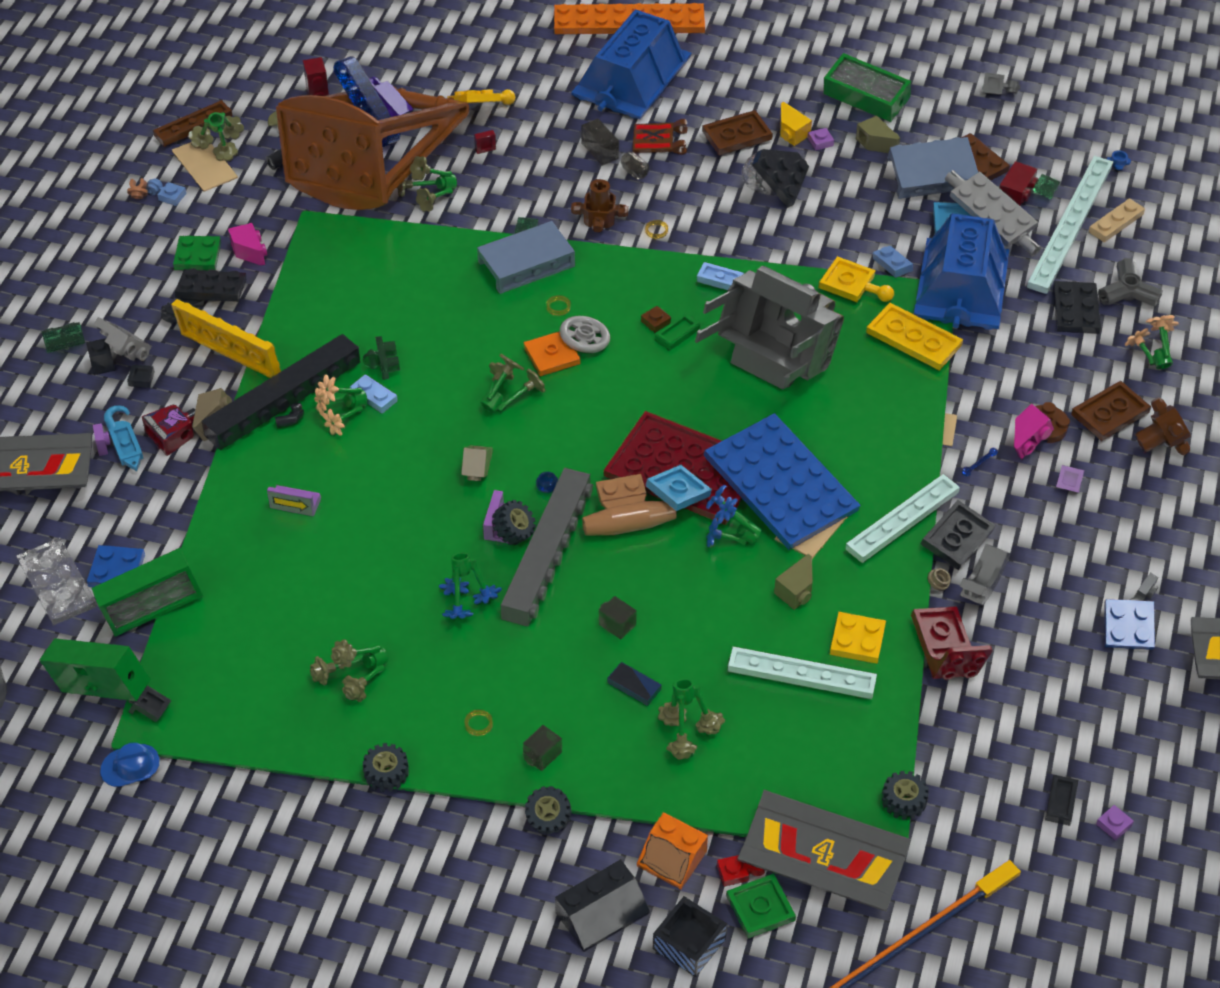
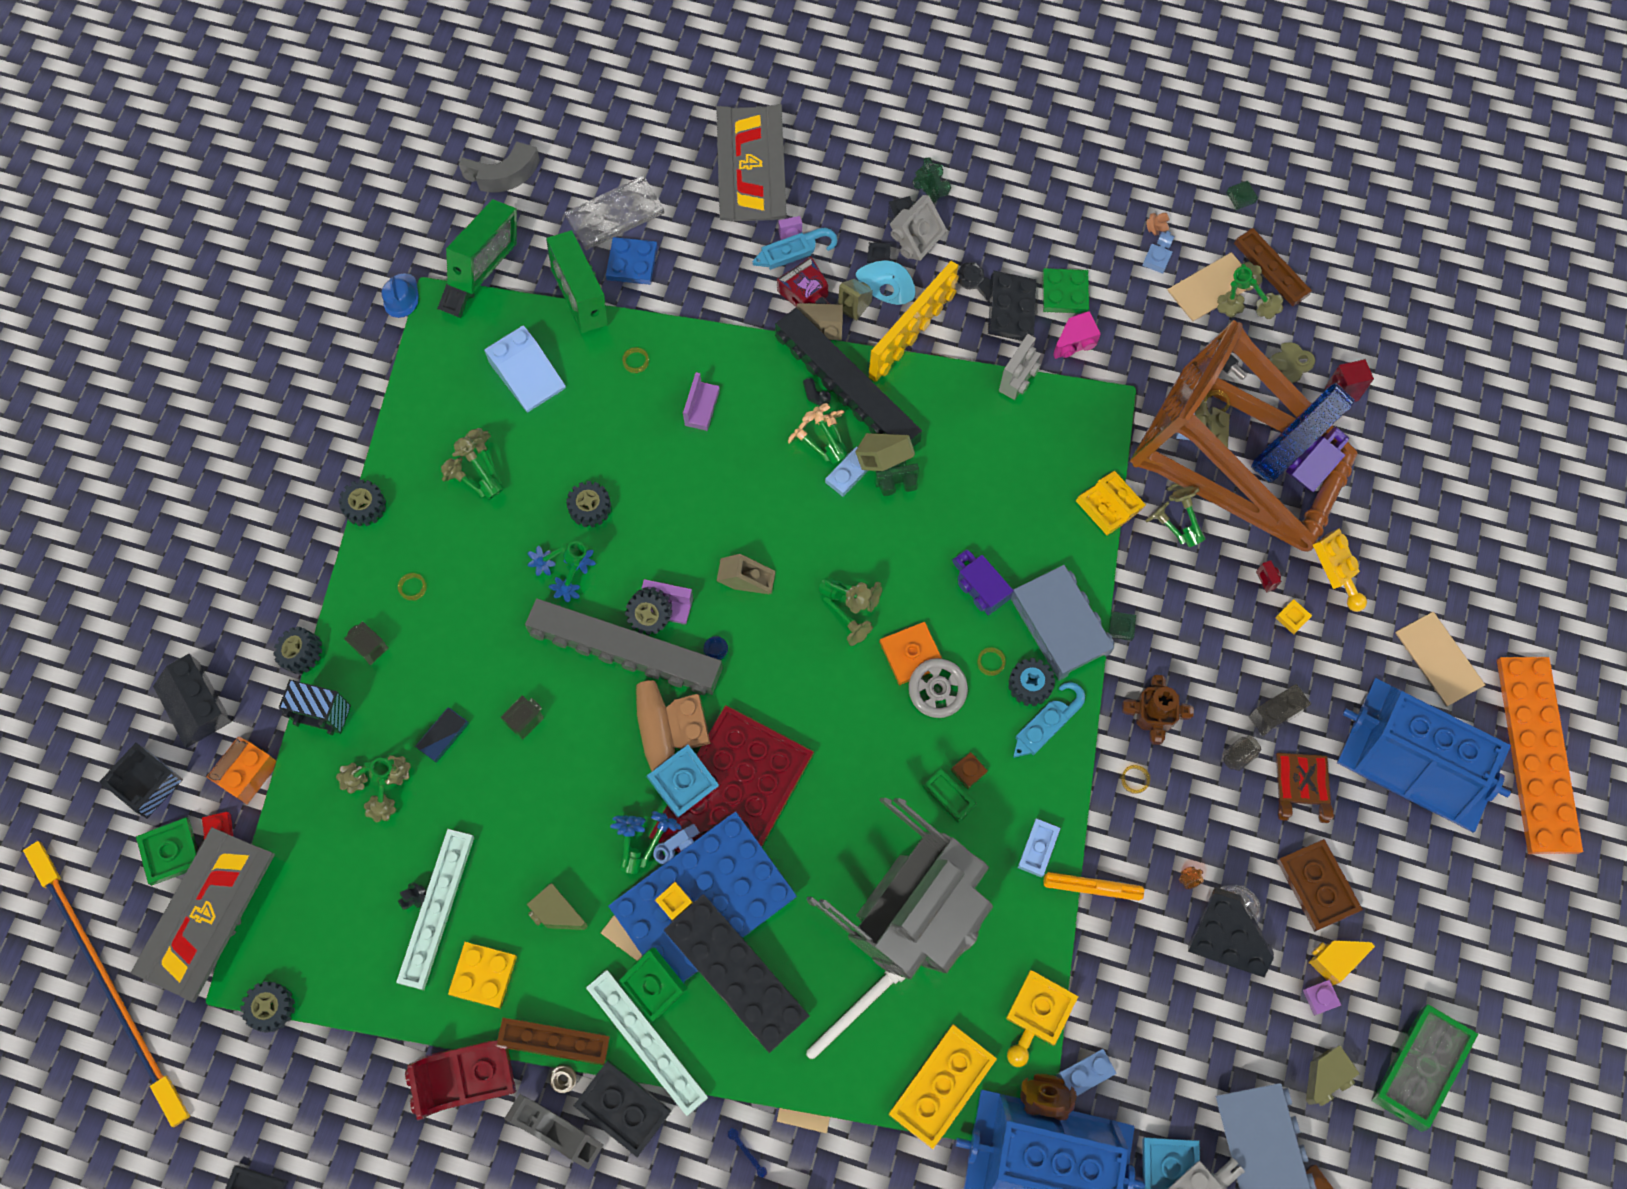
camera: 90 degrees right, 20 degrees up
none -> black container [278,679,351,736]
none -> black plate [398,882,426,910]
none -> light blue slope [484,325,566,413]
none -> reddish brown plate [496,1018,610,1065]
none -> black wheel [566,481,611,528]
none -> green plate [617,947,688,1024]
none -> clear yellow piece [623,348,649,373]
none -> medium blue plate [654,824,700,864]
none -> yellow plate [655,882,693,921]
none -> black plate [663,894,810,1053]
none -> white piece [807,971,905,1059]
none -> olive slope [838,279,873,321]
none -> olive slope [855,433,915,471]
none -> medium azure piece [856,260,915,305]
none -> dark purple brick [952,549,1014,616]
none -> light grey plate [999,334,1041,400]
none -> black wheel [1008,658,1055,706]
none -> dark azure plate [1013,682,1085,758]
none -> reddish brown plate [1020,1074,1077,1121]
none -> light orange axle [1044,872,1144,901]
none -> yellow slope [1076,471,1146,535]
none -> clear orange plate [1179,866,1204,889]
none -> clear green plate [1226,181,1258,210]
none -> yellow plate [1276,599,1312,634]
none -> tan window [1395,612,1485,707]

